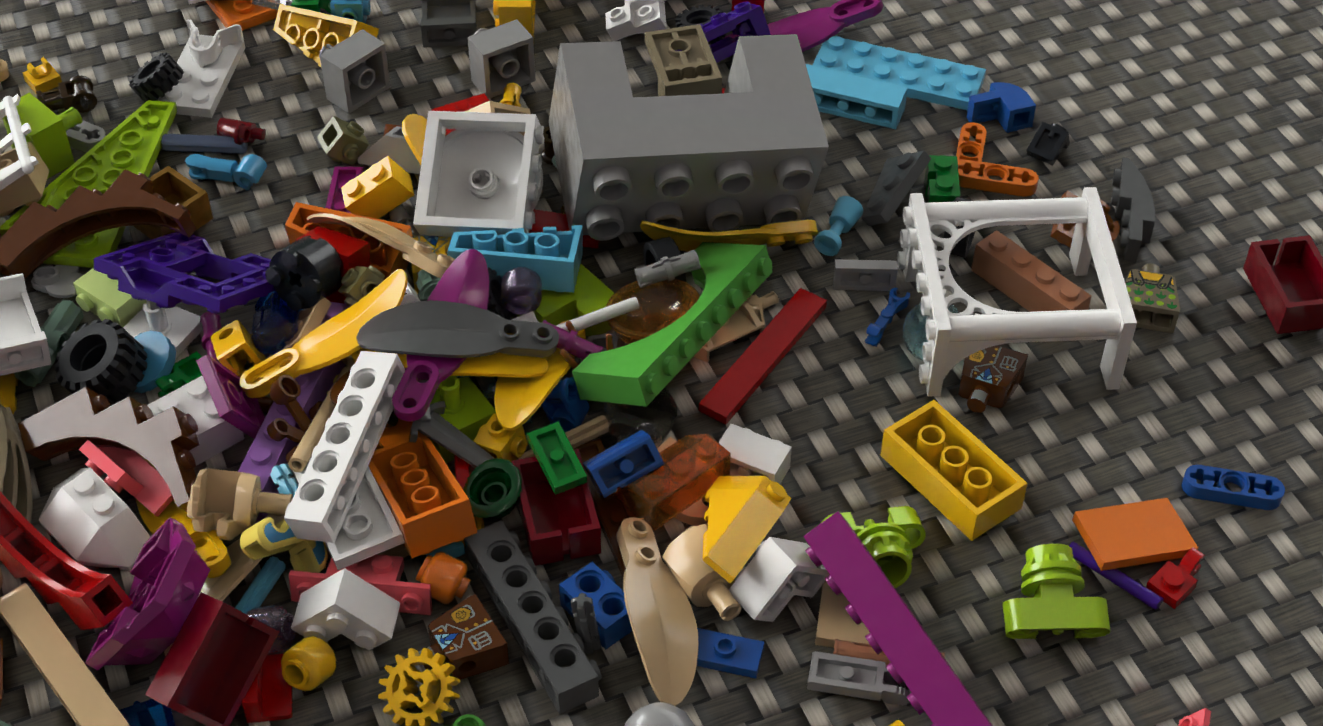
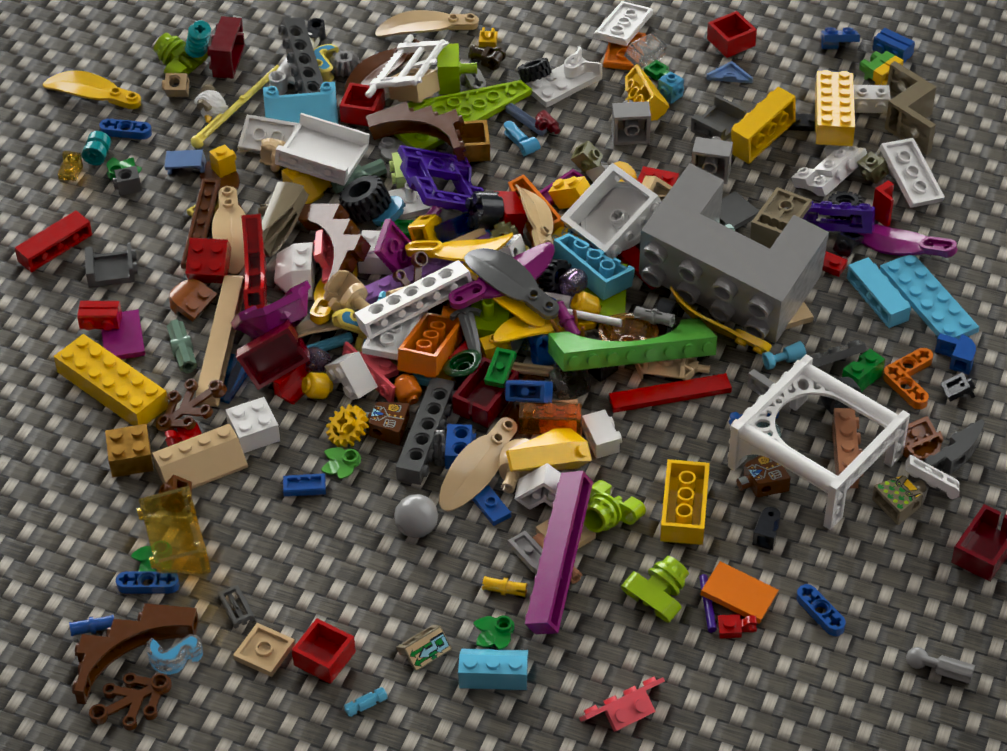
camera: 45 degrees right, 0 degrees up
none -> yellow head [570,291,601,315]
none -> black leg [752,507,781,551]
none -> white plate [905,455,960,499]

